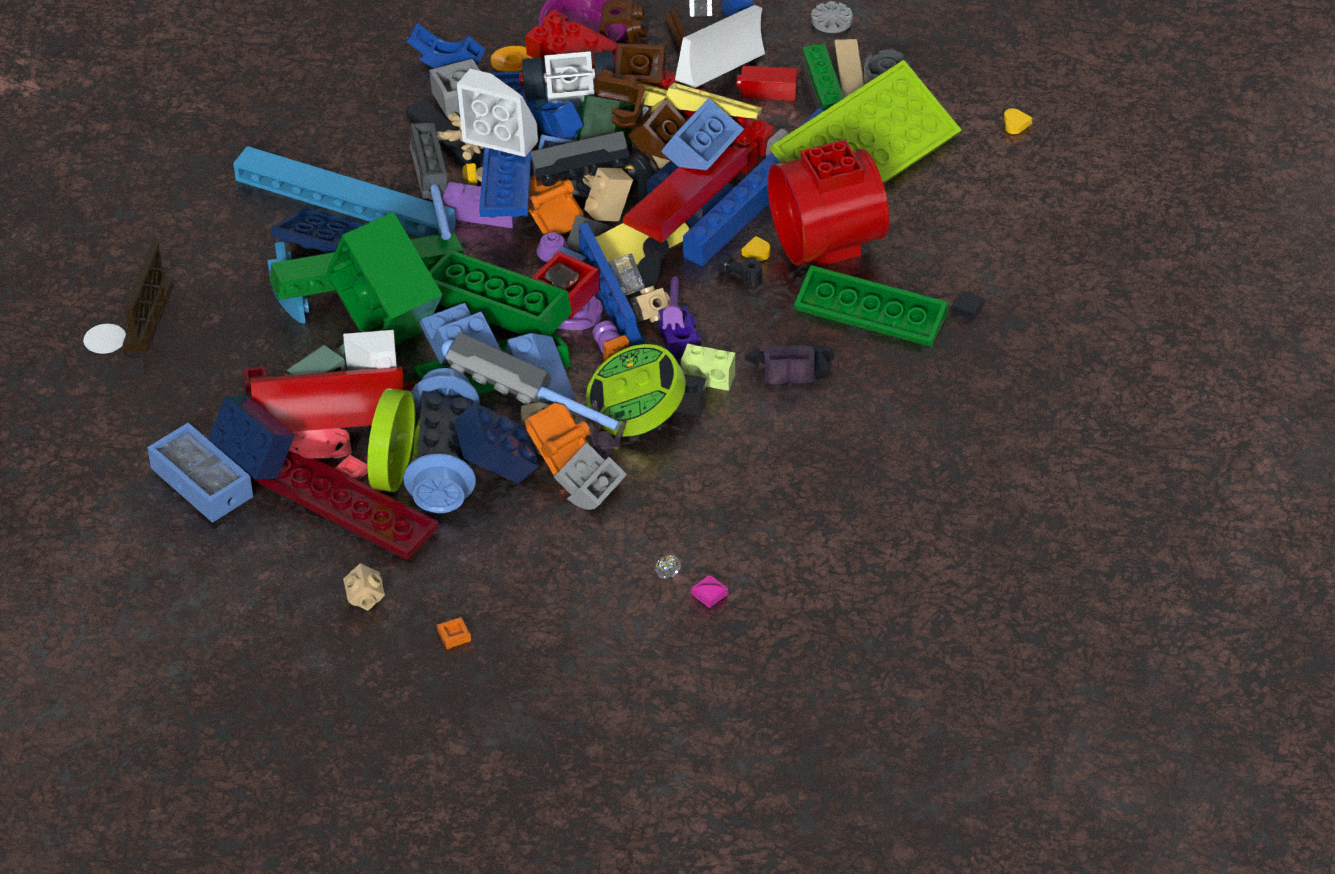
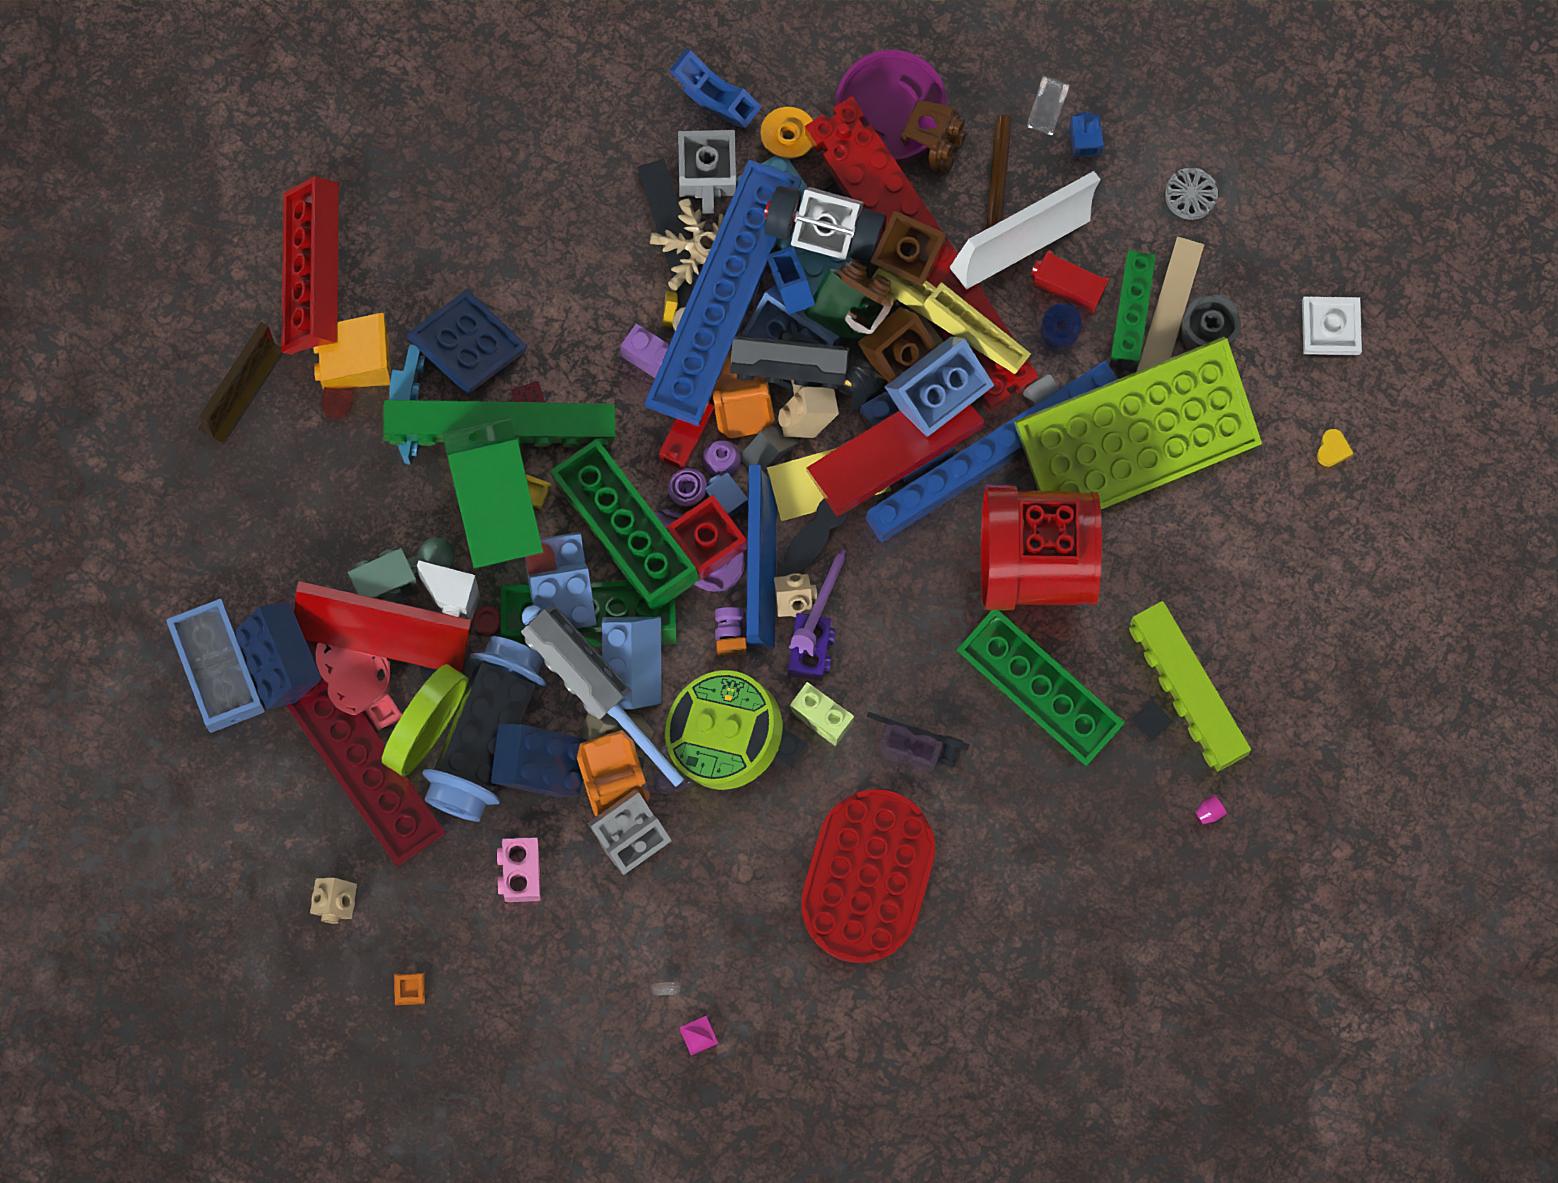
camera: 15 degrees right, 30 degrees up
white sticker [83,324,126,354] -> none
dark azure brick [233,146,456,237] -> none
dark red tile [242,365,269,392] -> none
dark grey piece [410,123,451,240] -> none
white slope [457,69,538,157] -> none
clear smoke plate [545,263,579,289] -> none
clear slope [609,253,645,296] -> none
black leg [717,253,762,286] -> none
yellow tile [742,236,770,262] -> none
none -> red arch [281,176,339,355]
none -> light orange slope [313,313,391,390]
none -> clear red tile [321,387,353,419]
none -> bright pink brick [497,838,541,902]
none -> clear red tile [525,542,557,575]
none -> red brick [659,400,715,470]
none -> medium lavender cone [668,468,707,506]
none -> red plate [801,789,935,963]
none -> clear blue wheel [1041,304,1082,348]
none -> lime brick [1129,601,1251,772]
none -> dark pink hose [1195,794,1227,824]
none -> white plate [1302,297,1362,355]

